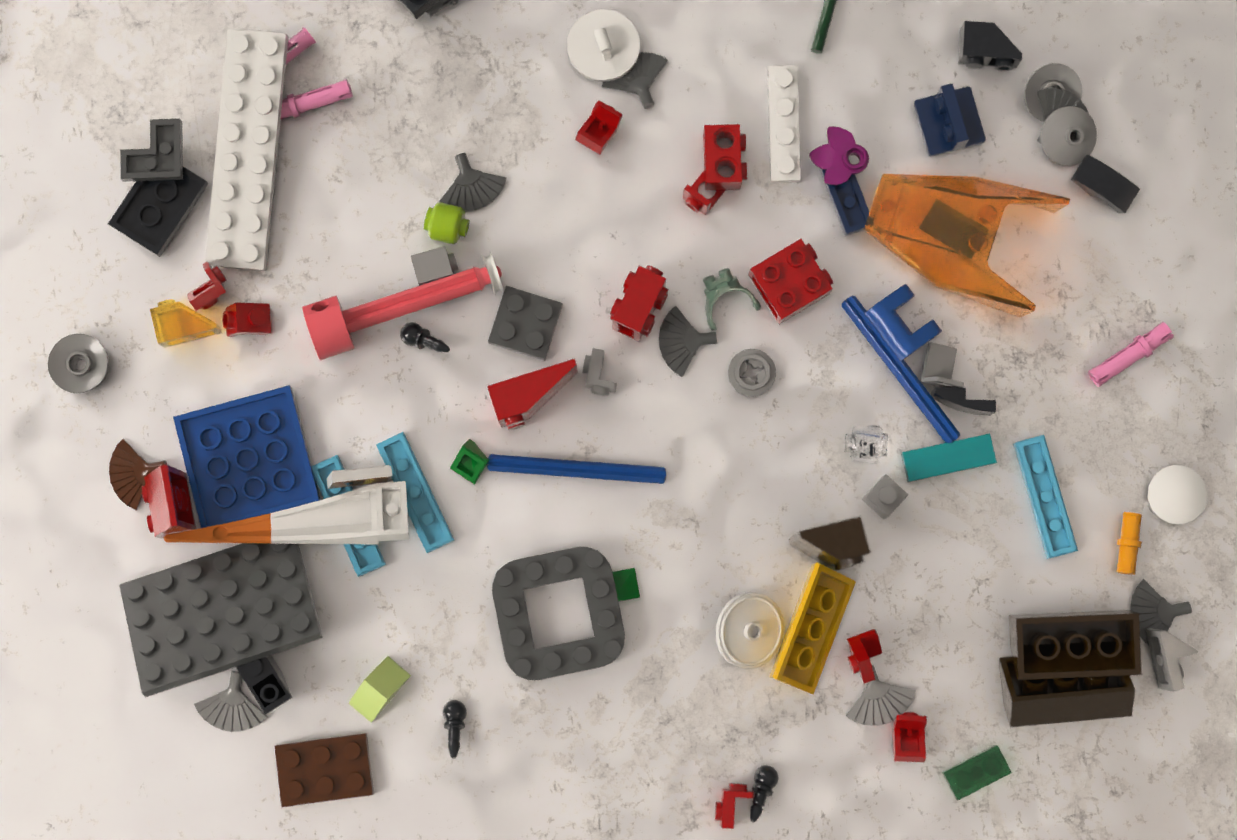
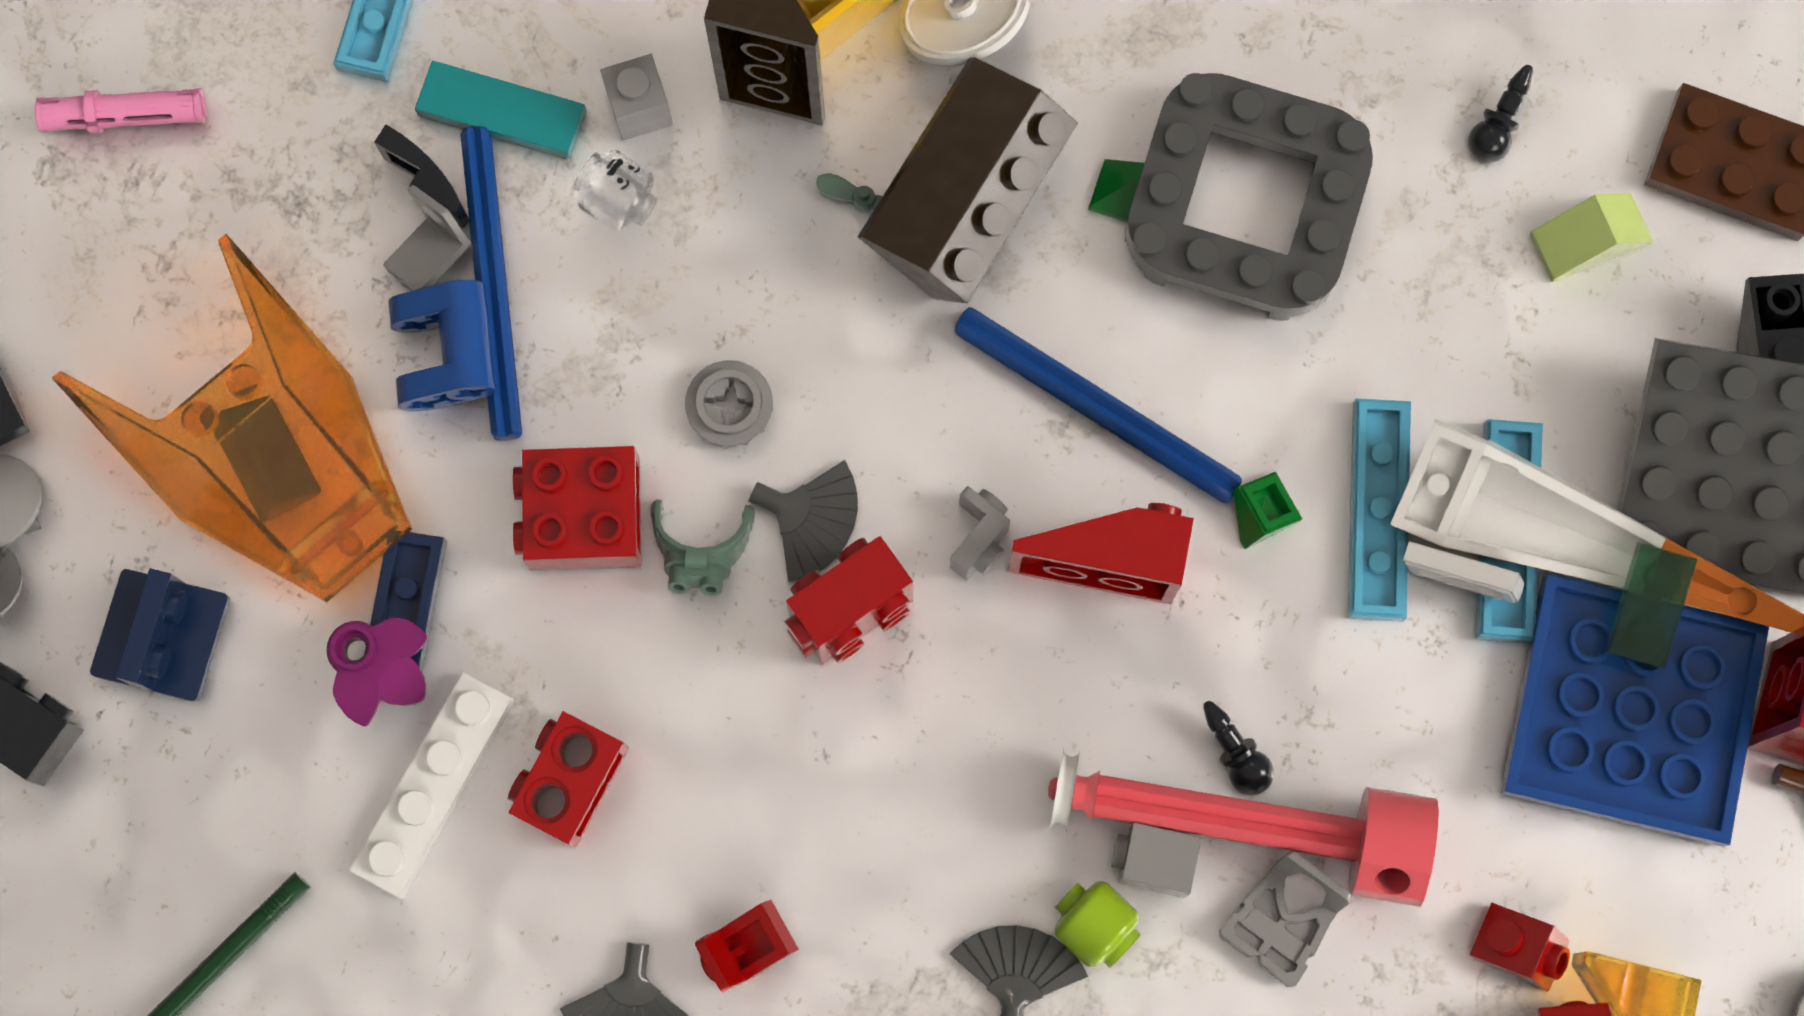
camera: 150 degrees left, 5 degrees down
dark grey plate [488,286,563,361] -> none
red bracket [683,171,726,216] -> none
none -> sand green piece [816,173,882,213]
none -> dark brown slope [857,57,1078,303]
none -> light grey piece [1219,851,1353,987]
none -> clear green plate [1605,542,1697,668]

